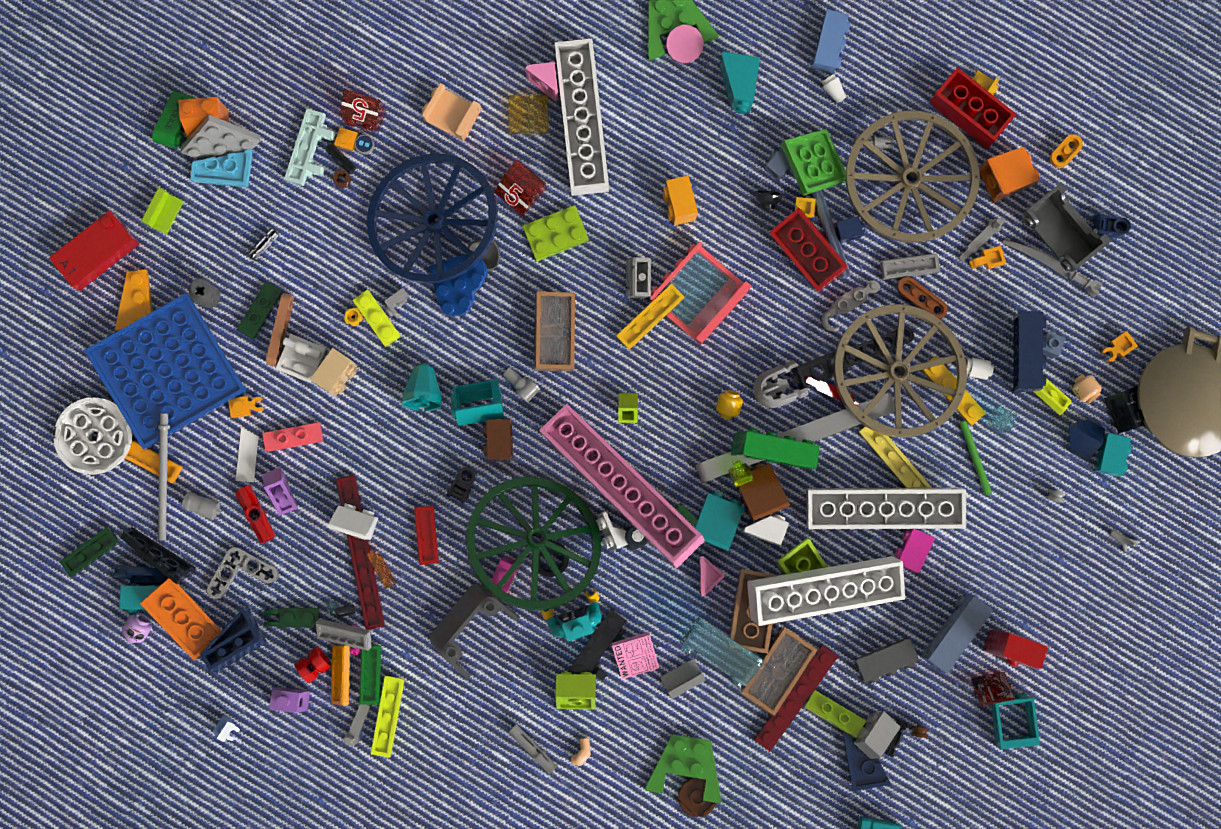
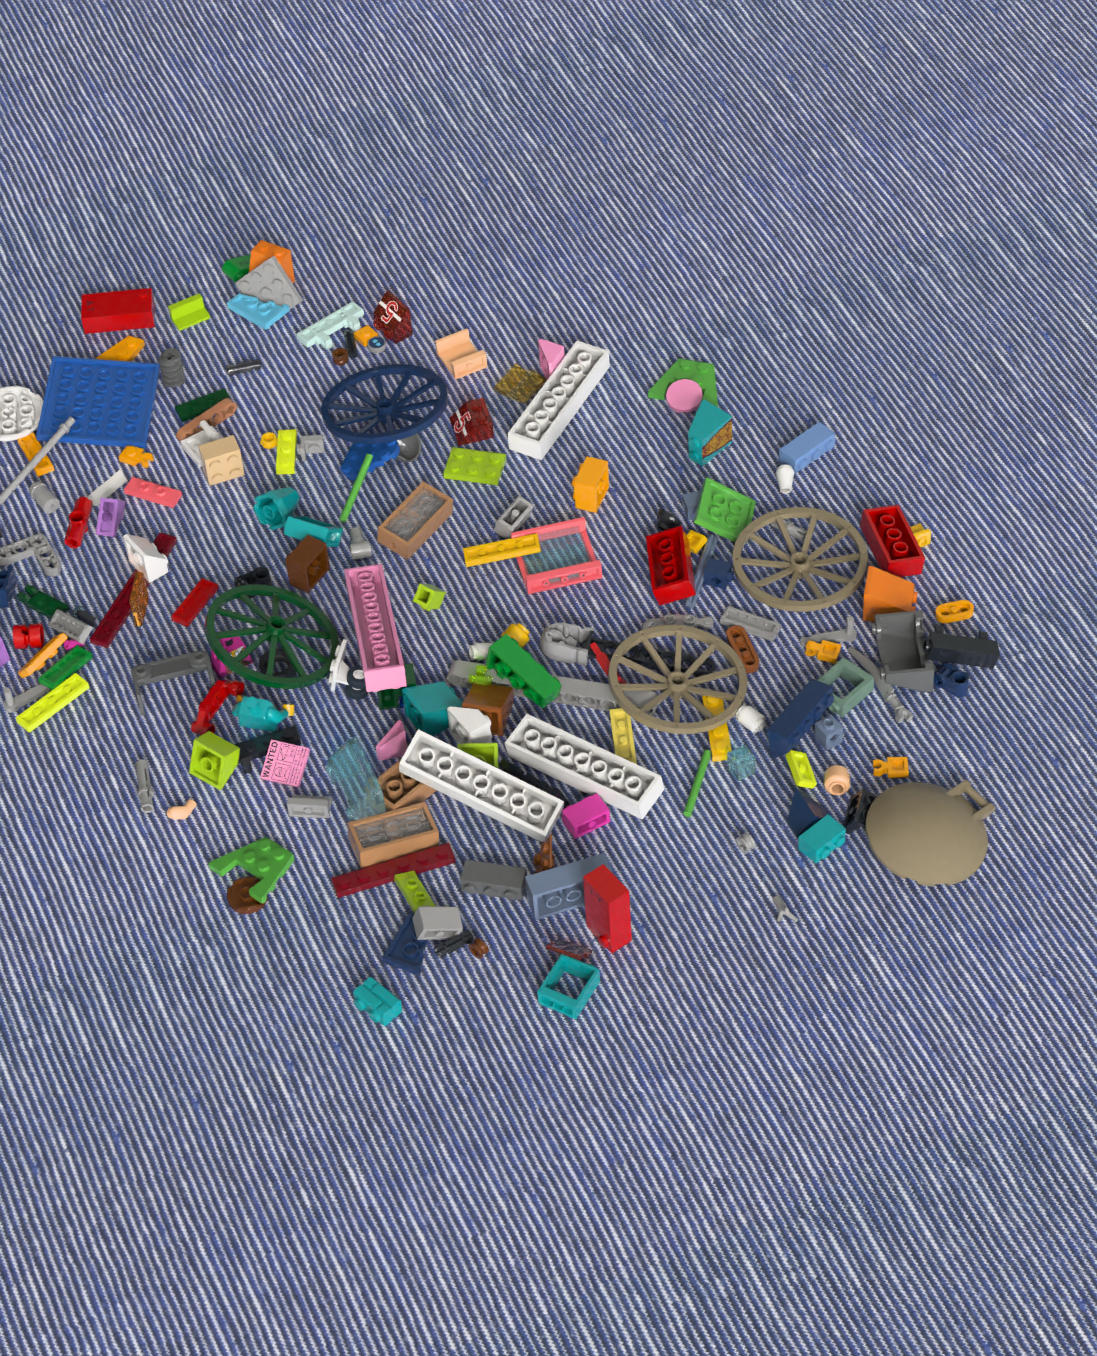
camera: 40 degrees right, 35 degrees down
none -> red plate [191,679,245,736]
none -> bright green bar [339,454,373,522]
none -> white cone [469,643,493,662]
none -> black wing [498,759,570,809]
none -> dark orange hinge [533,834,555,874]
none -> sand green window [817,657,874,718]
none -> black brick [923,625,1000,669]

